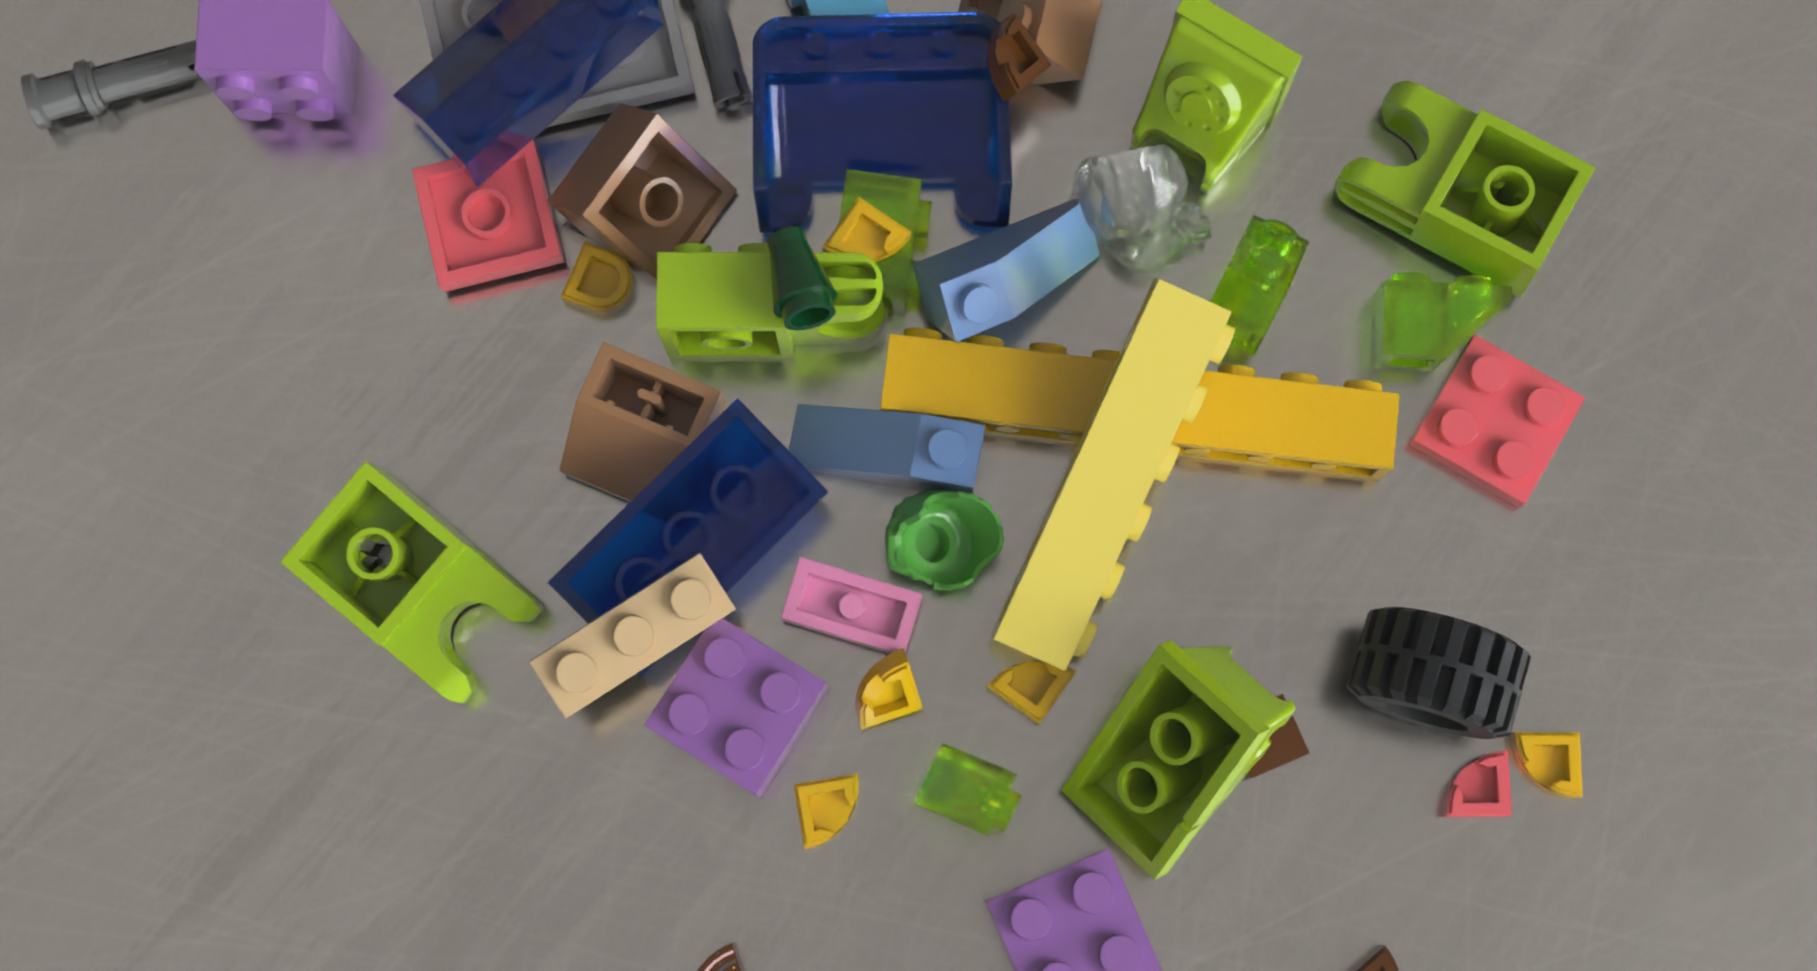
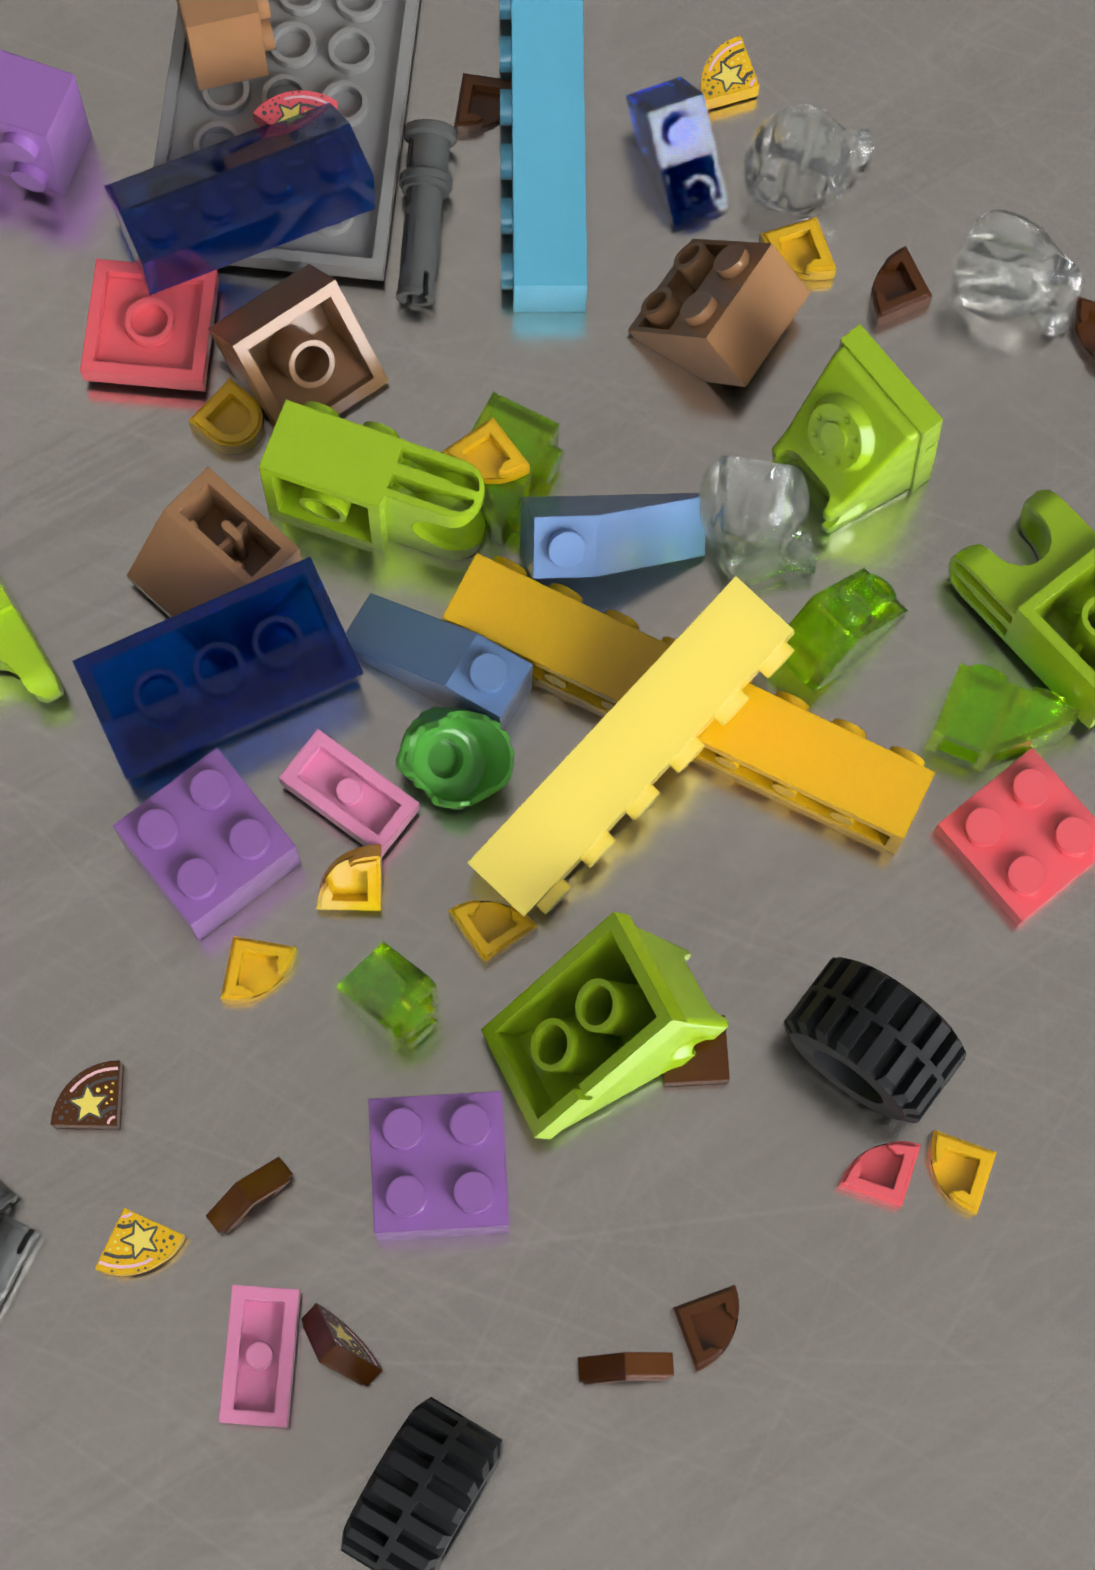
camera: 15 degrees right, 5 degrees down
tan plate [529,553,736,719] -> none
clear blue windscreen [753,12,1012,233] -> none
dark green cone [767,227,838,331] -> none
reddish brown tile [987,13,1051,102] -> none

